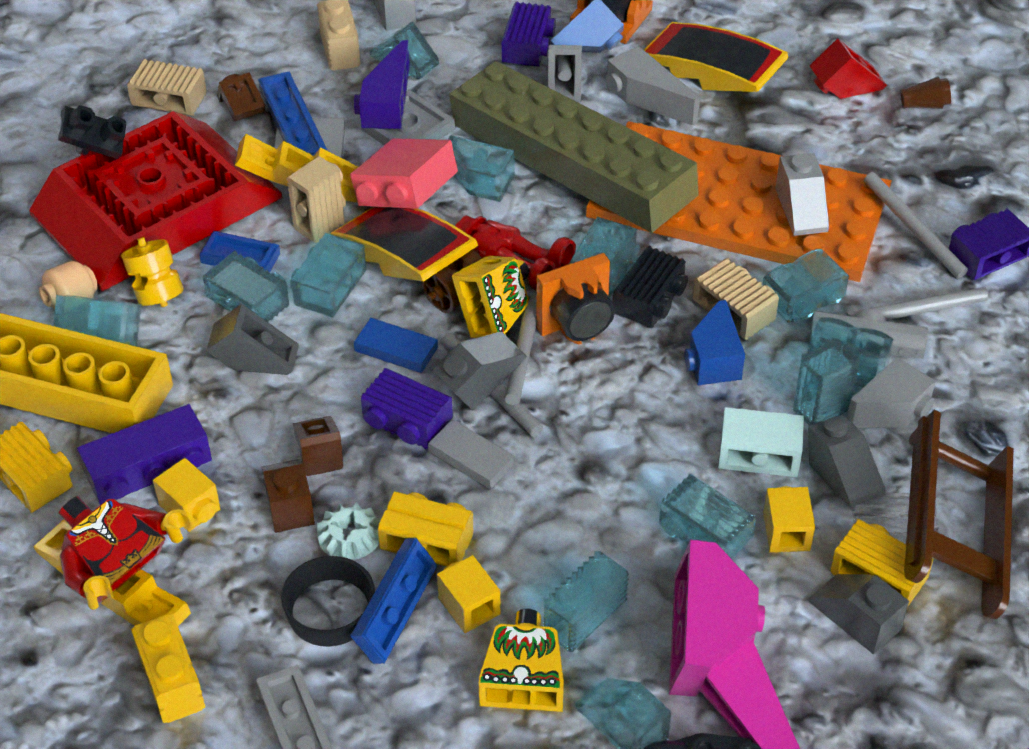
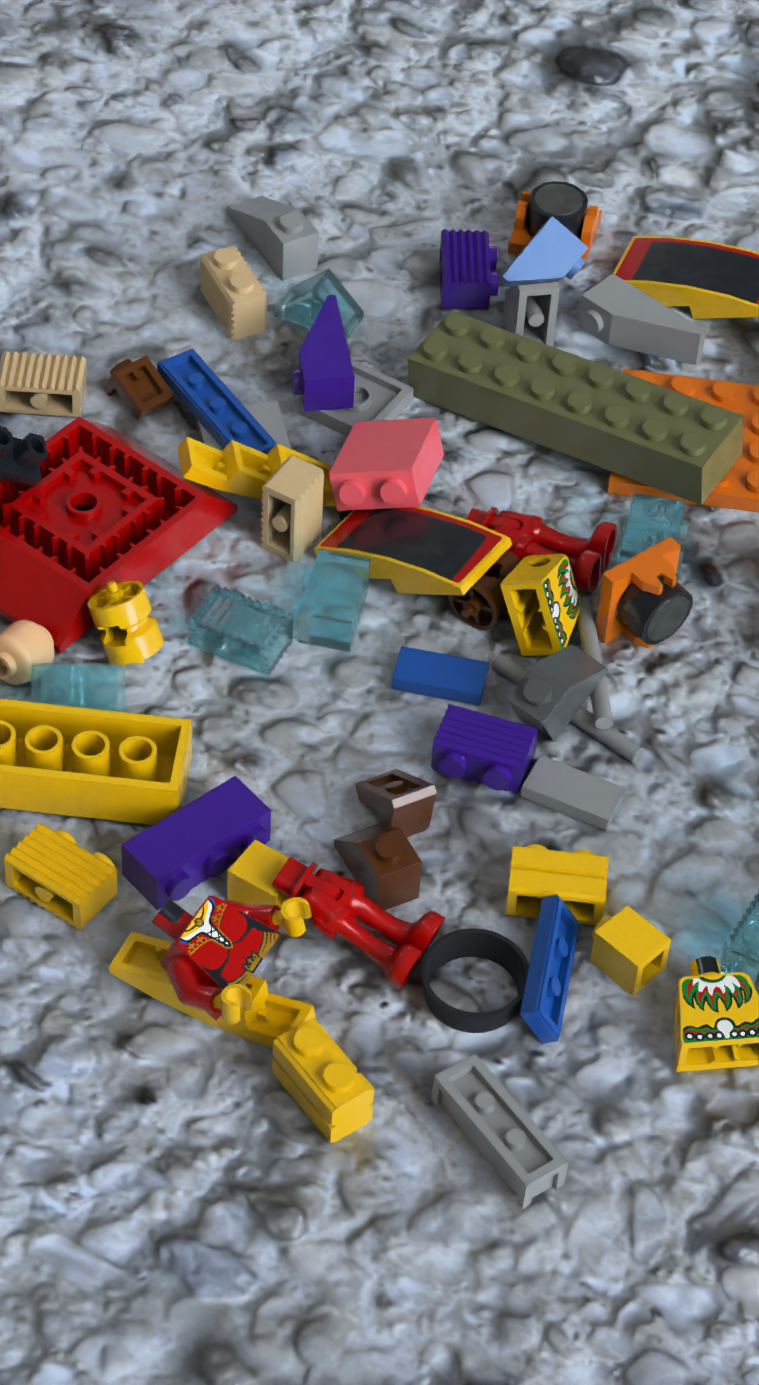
camera: 15 degrees left, 0 degrees up
blue tile [199,231,281,278] -> none
dark grey slope [206,304,299,375] -> none
light aqua gear [317,502,381,560] -> none
clear light blue slope [448,135,515,202] -> none
black brick [613,246,688,328] -> none
none -> red piece [272,857,445,990]

